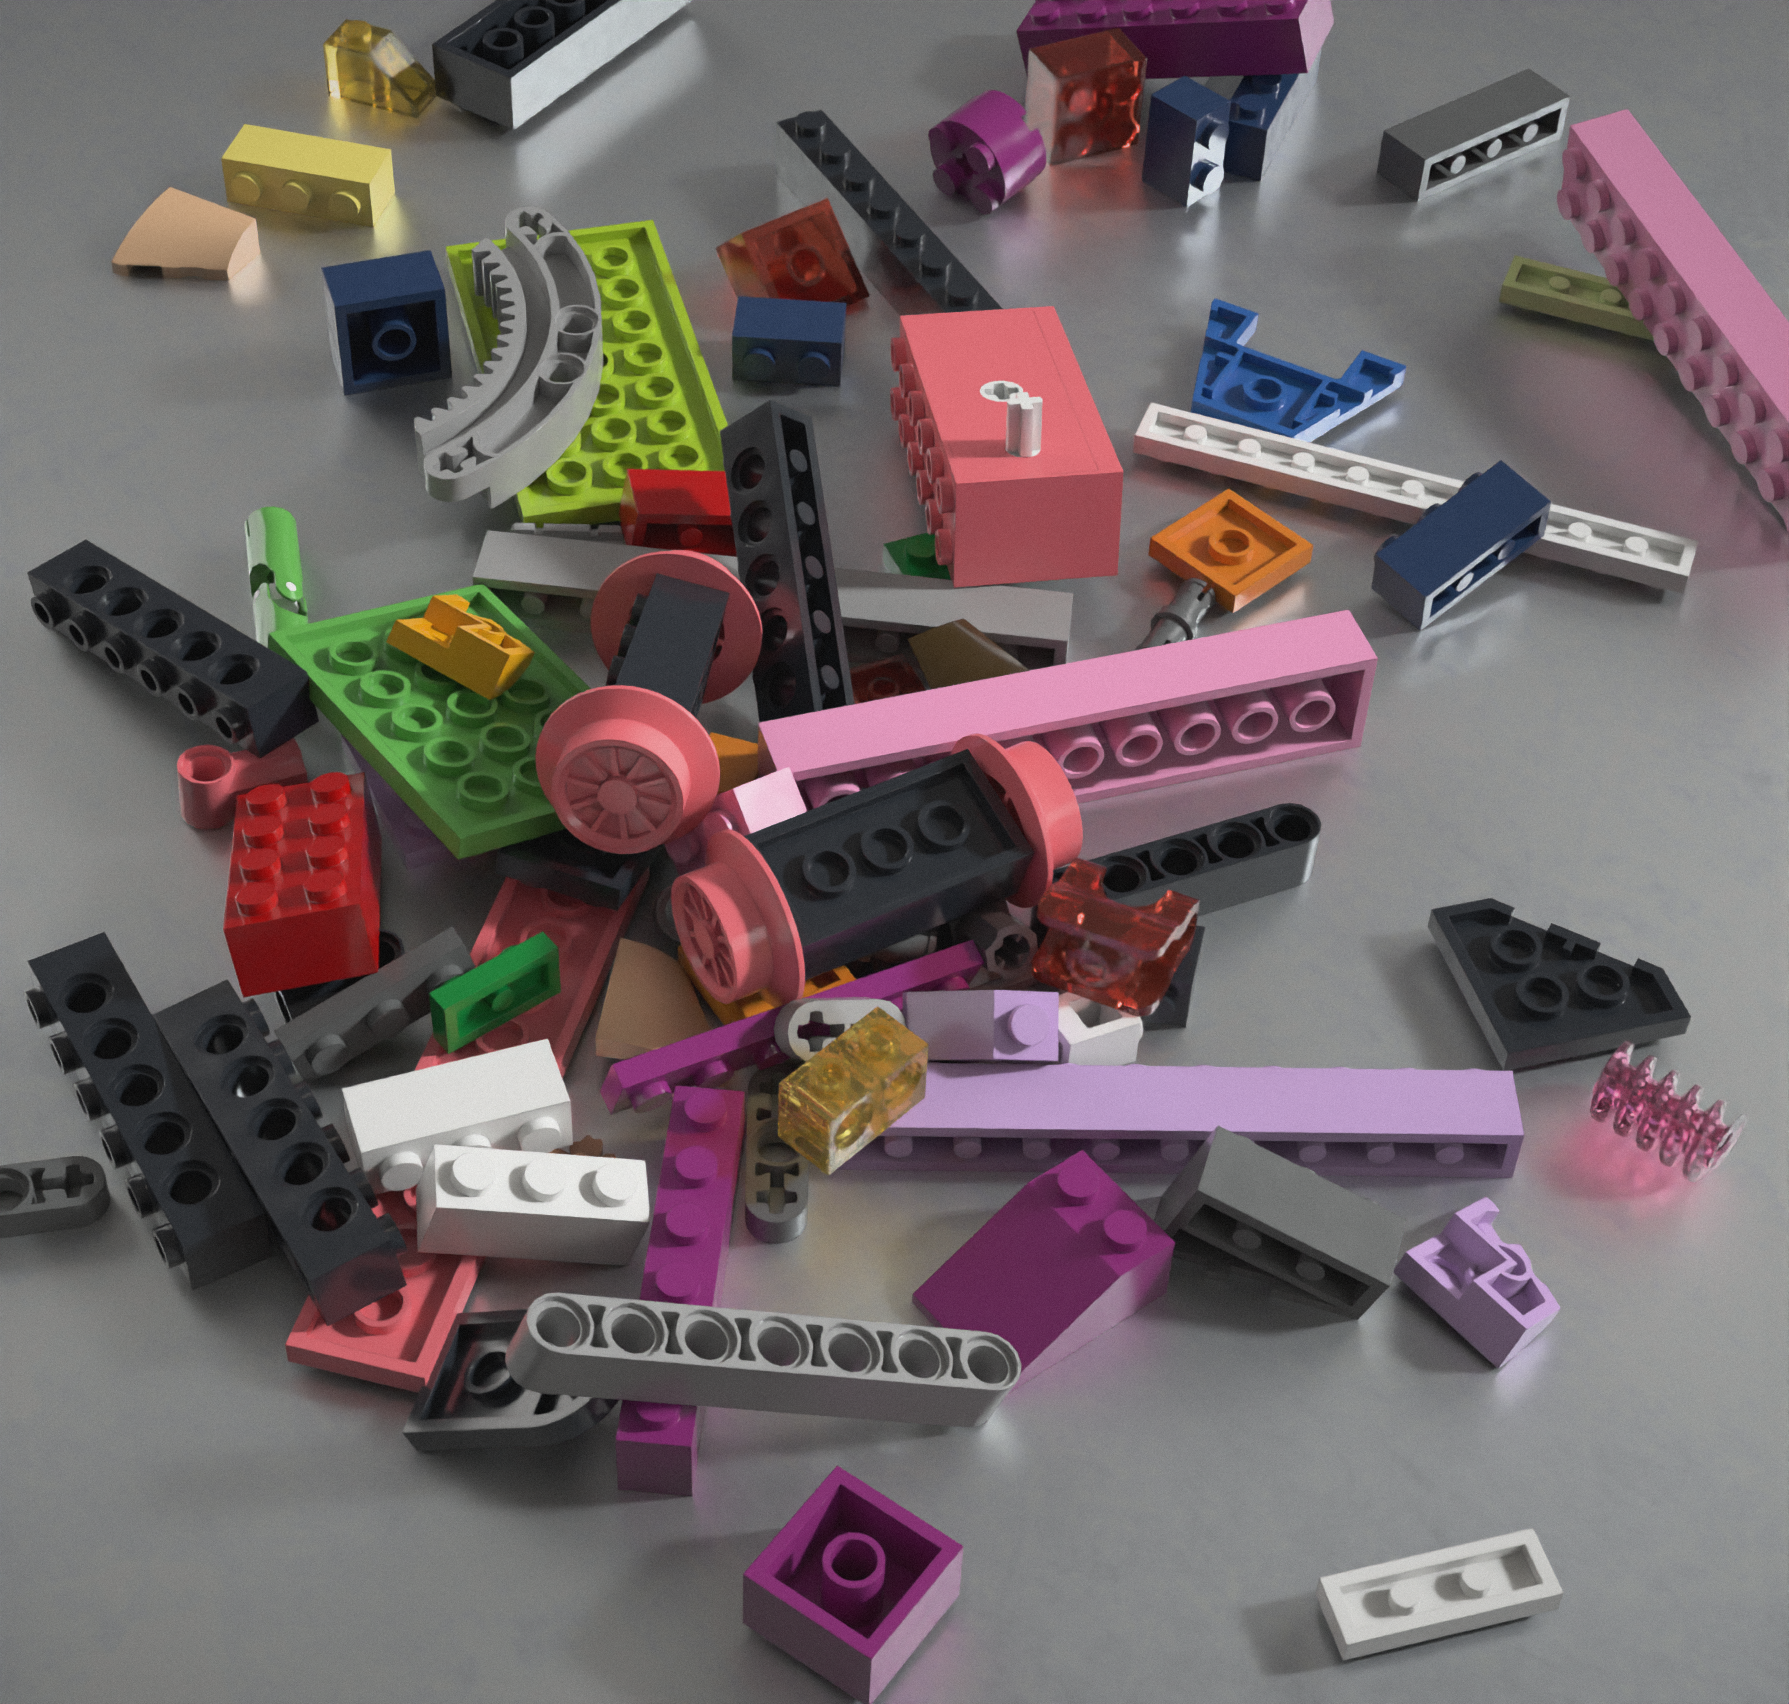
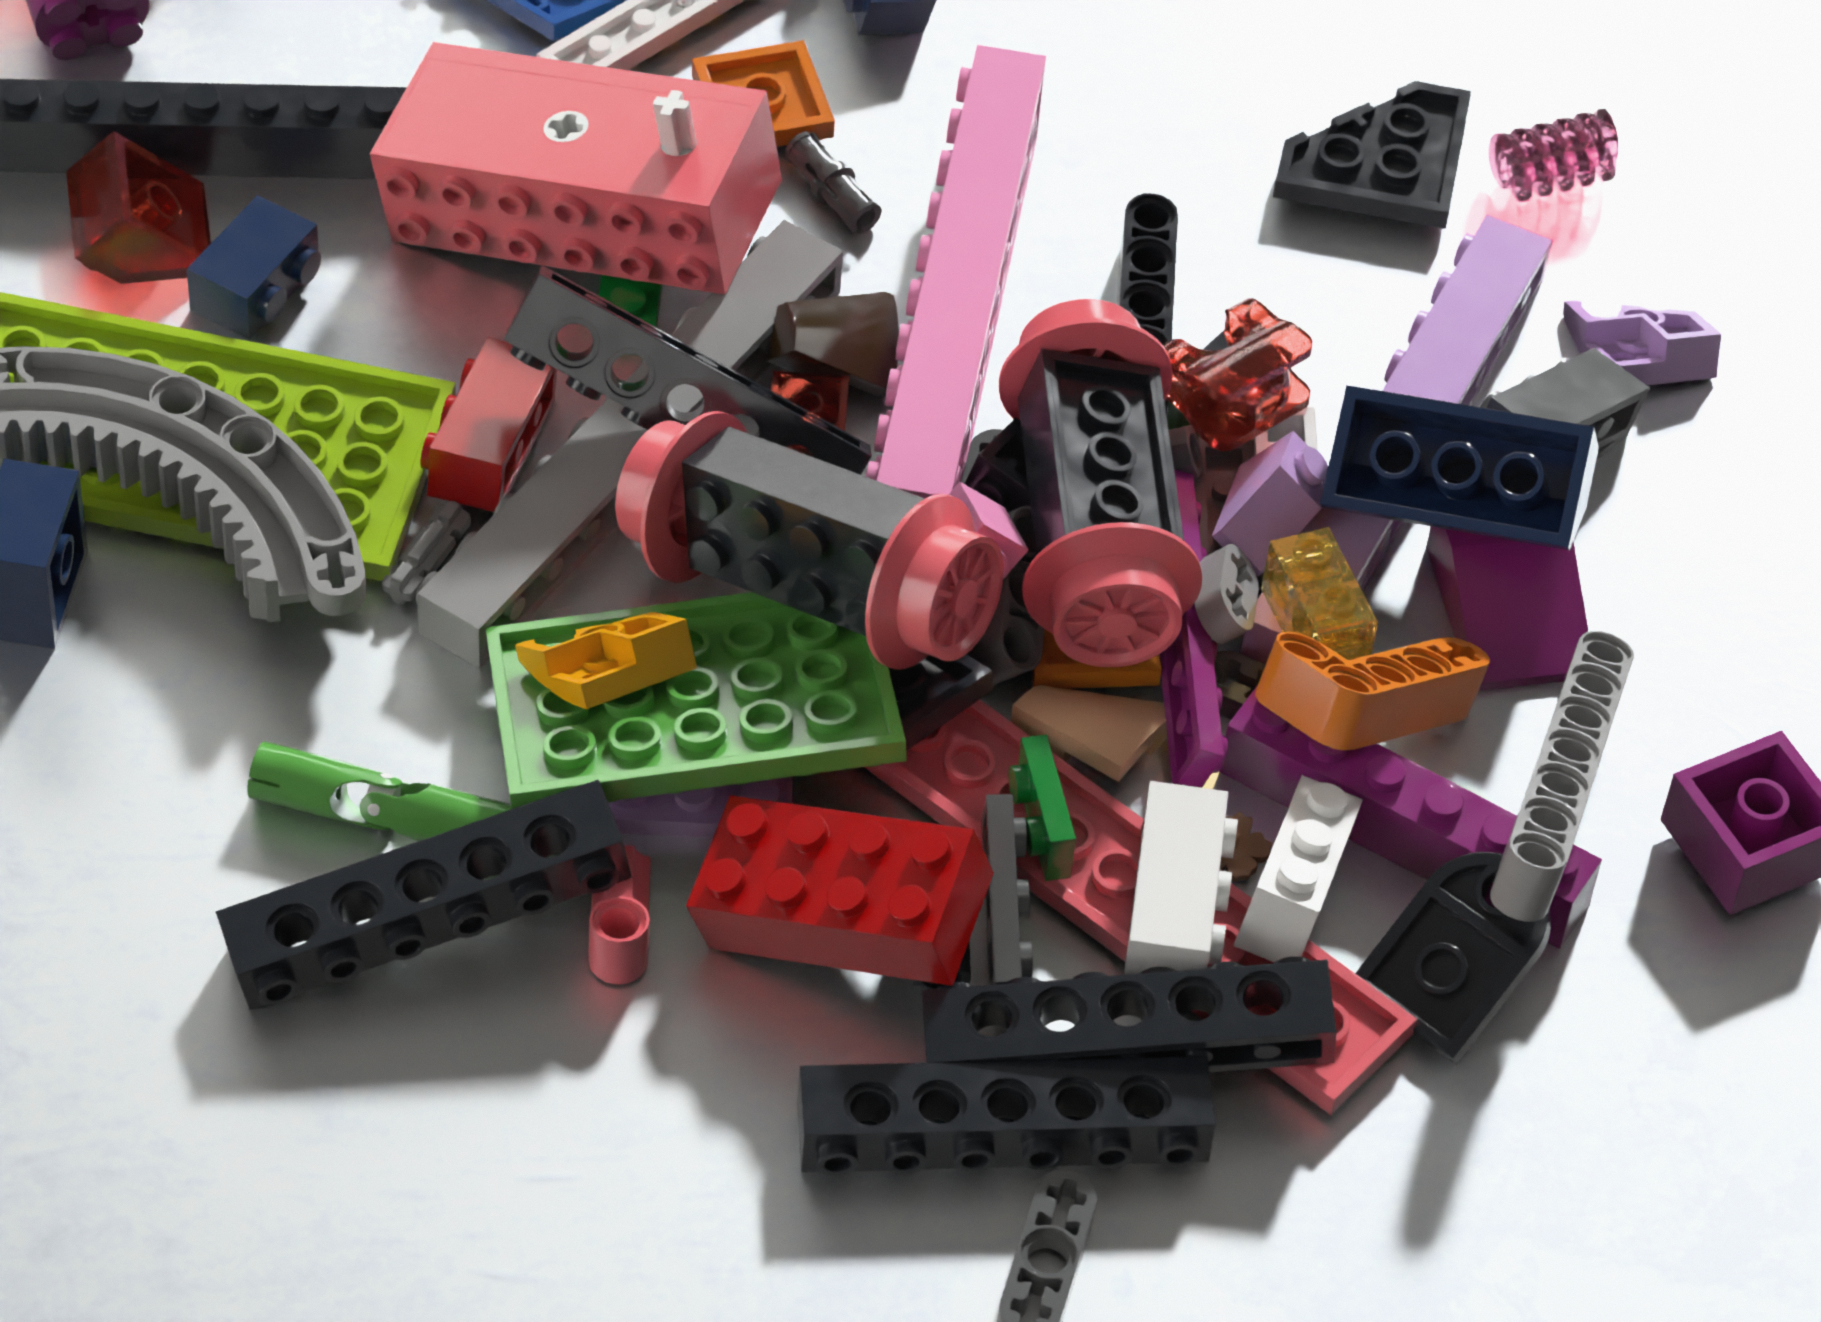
camera: 65 degrees left, 5 degrees up
none -> orange beam [1255,632,1490,750]
none -> dark blue slope [1320,385,1599,551]

